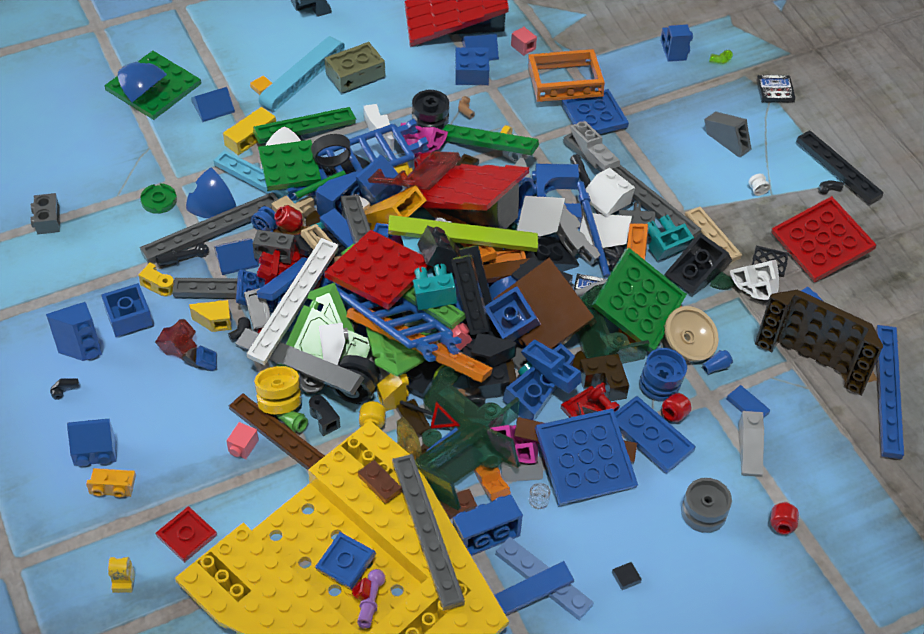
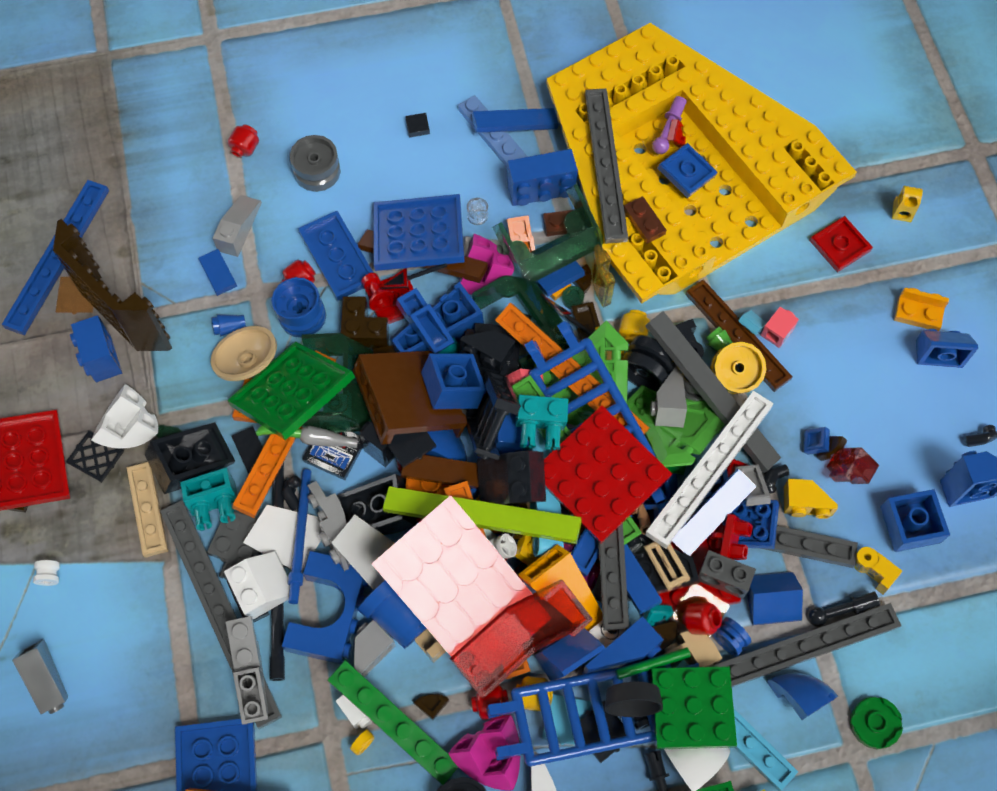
camera: 165 degrees left, 15 degrees up
none -> medium azure tile [739,310,767,335]

